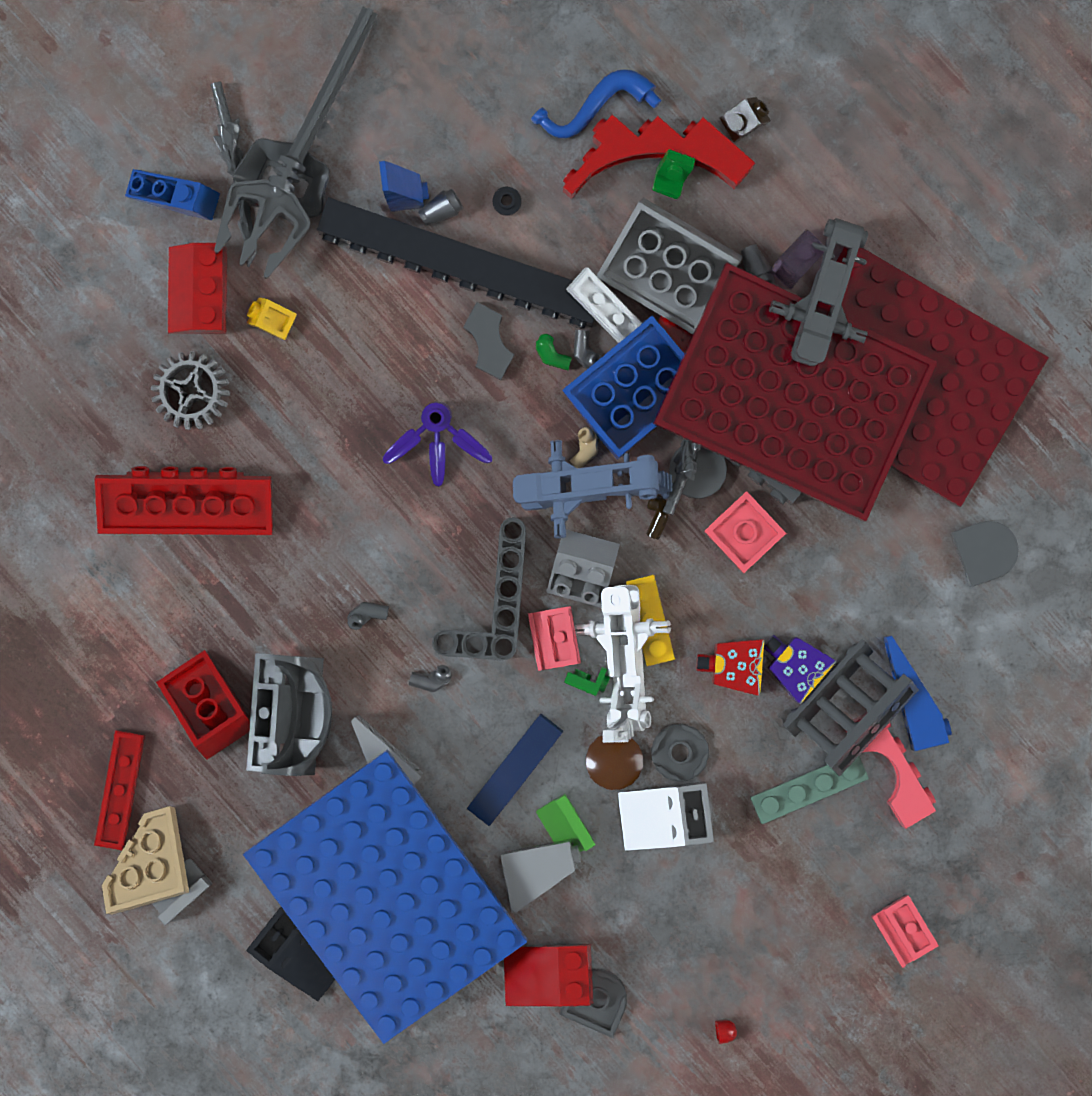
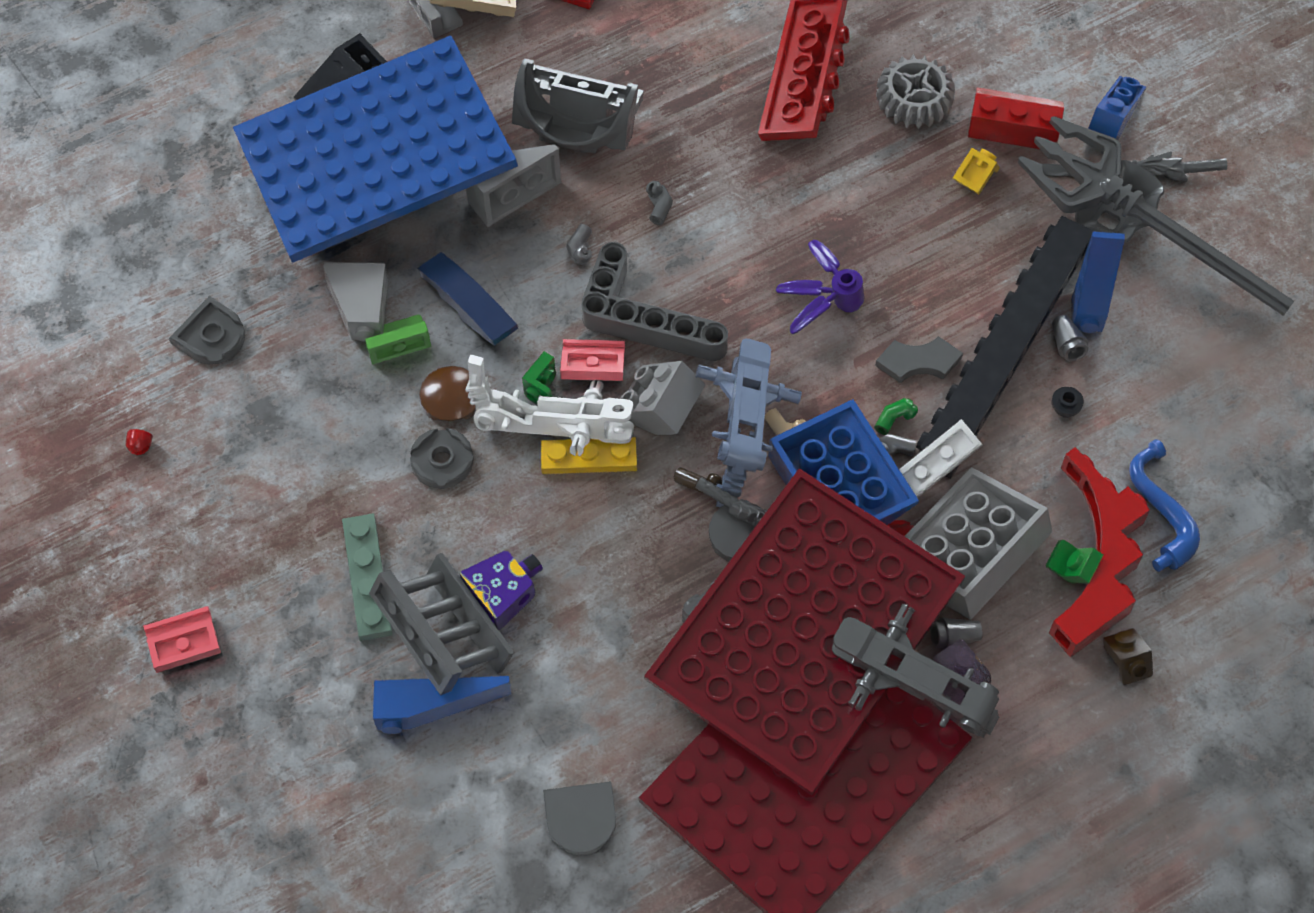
camera: 100 degrees right, 25 degrees down
red slope [156,650,250,760] -> none
red slope [504,944,593,1007] -> none
slope [618,781,714,851] -> none
red torso [696,640,764,695] -> none
coral plate [704,491,787,574] -> none
coral arch [844,712,936,829] -> none

